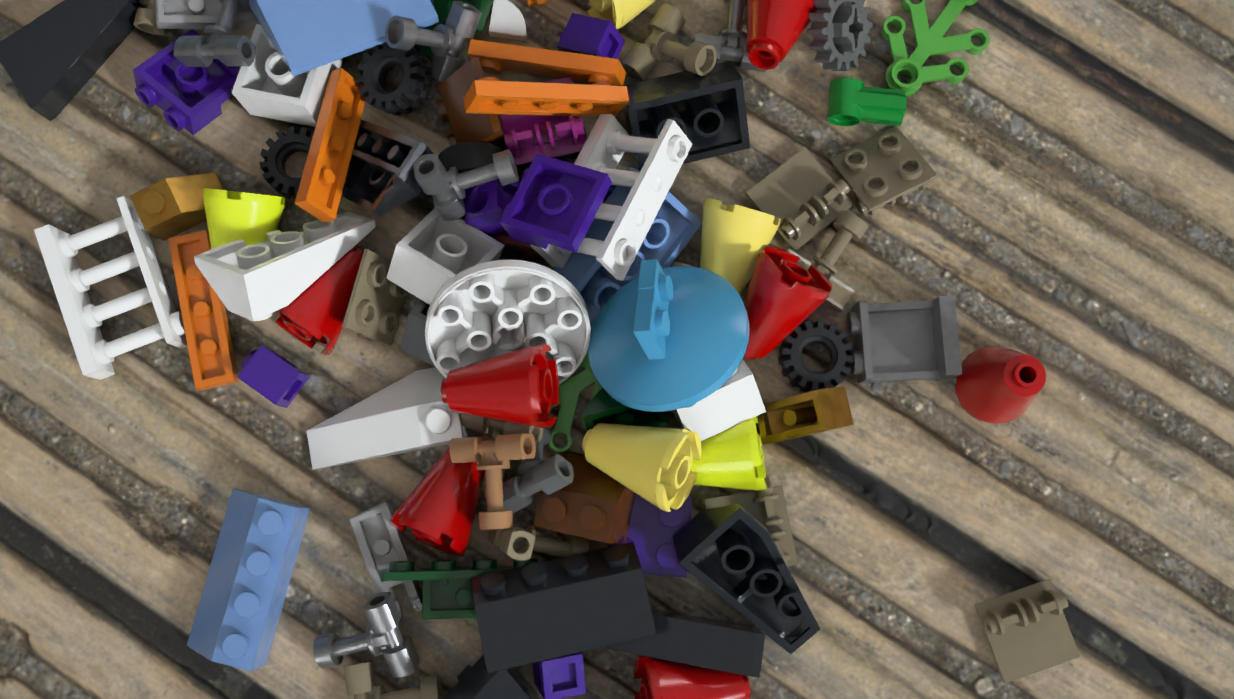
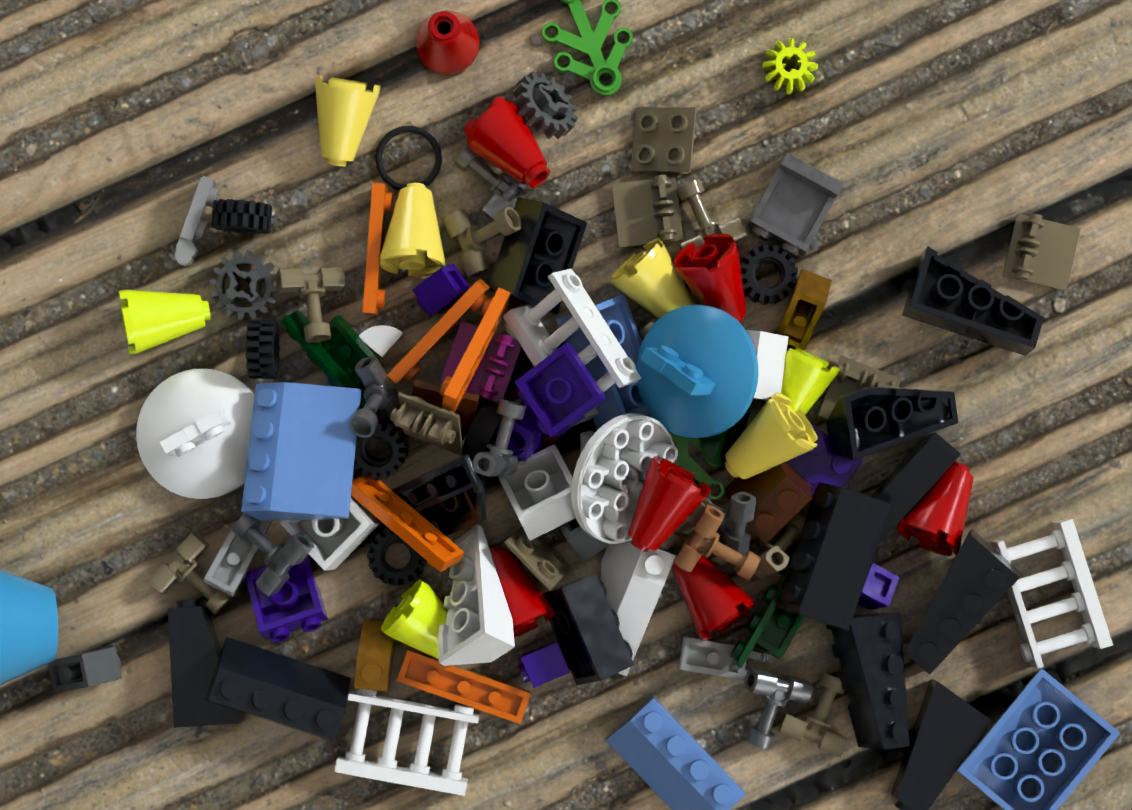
camera: 60 degrees left, 5 degrees up
green piece [827,78,907,127] -> none
red cone [955,346,1046,424] -> none
none -> black slope [204,637,351,741]
none -> dark tan hinge [390,393,463,456]
none -> black slope [543,573,634,685]
none -> neon yellow gear [762,38,818,95]
none -> black wedge [902,246,1044,356]

